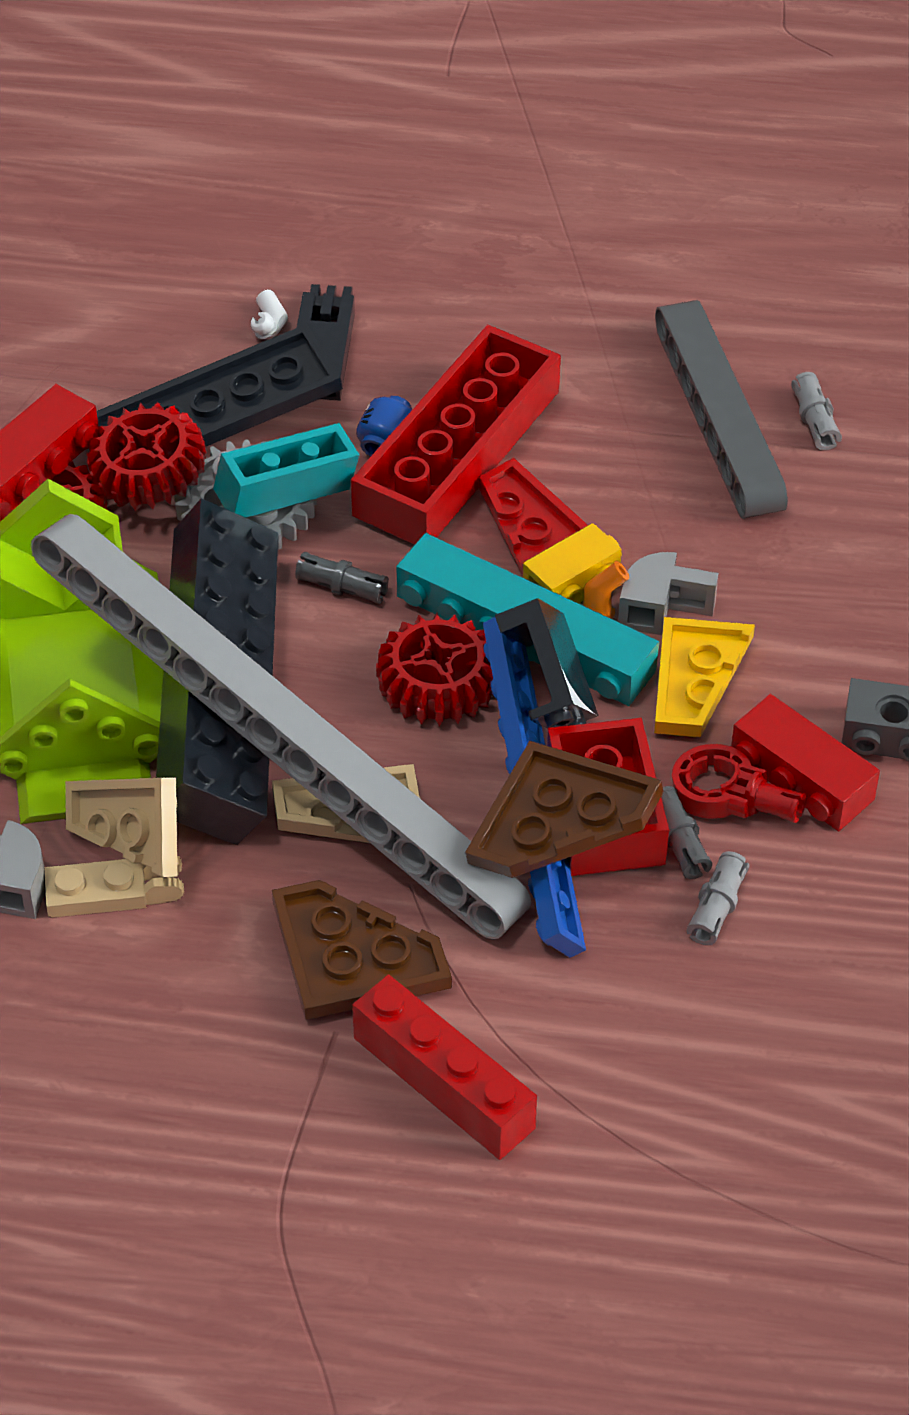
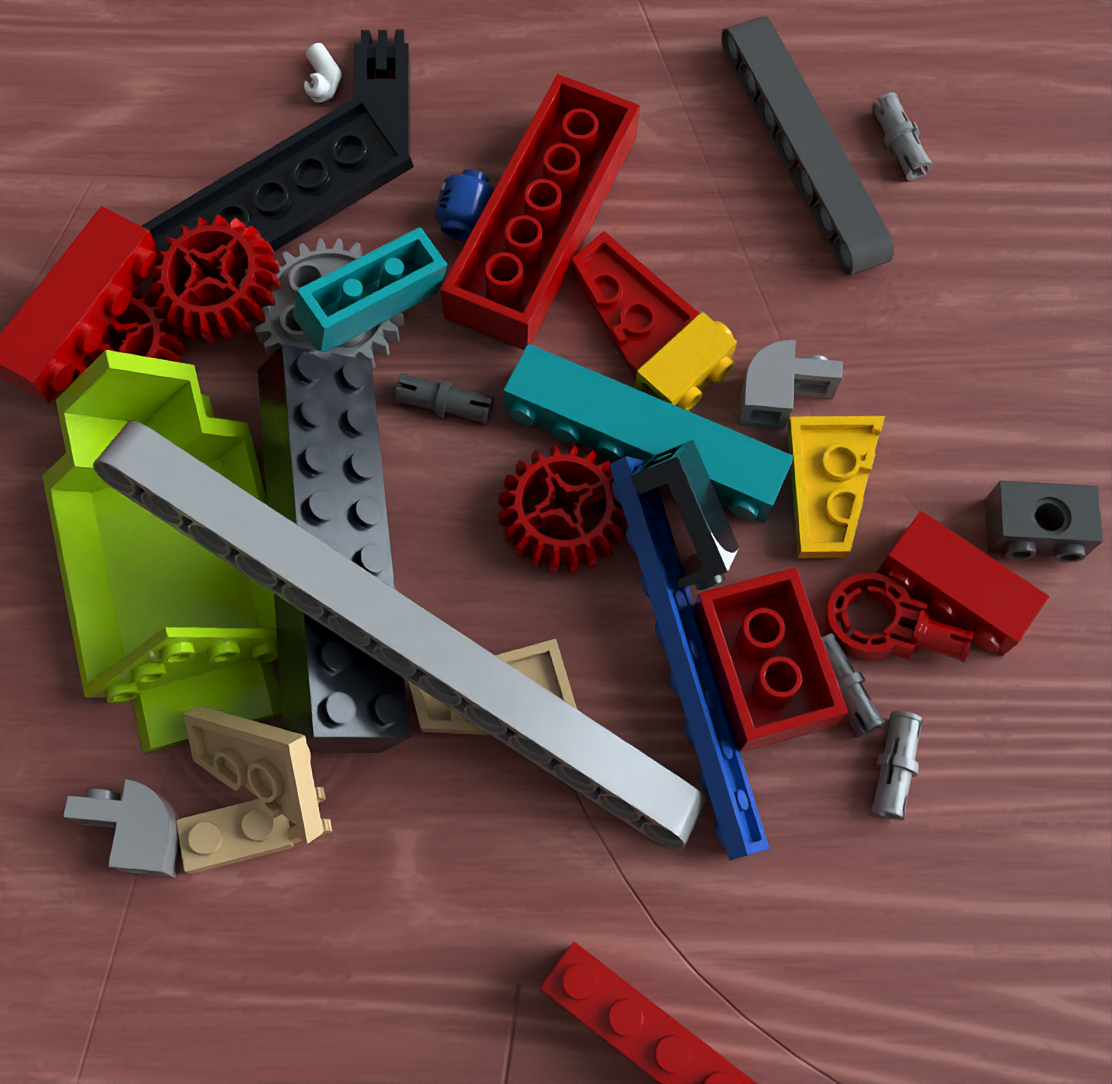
camera: 10 degrees left, 20 degrees up
reddish brown plate [272,880,452,1020] -> none
reddish brown plate [465,741,664,878] -> none
orange arm [584,561,630,619] -> none

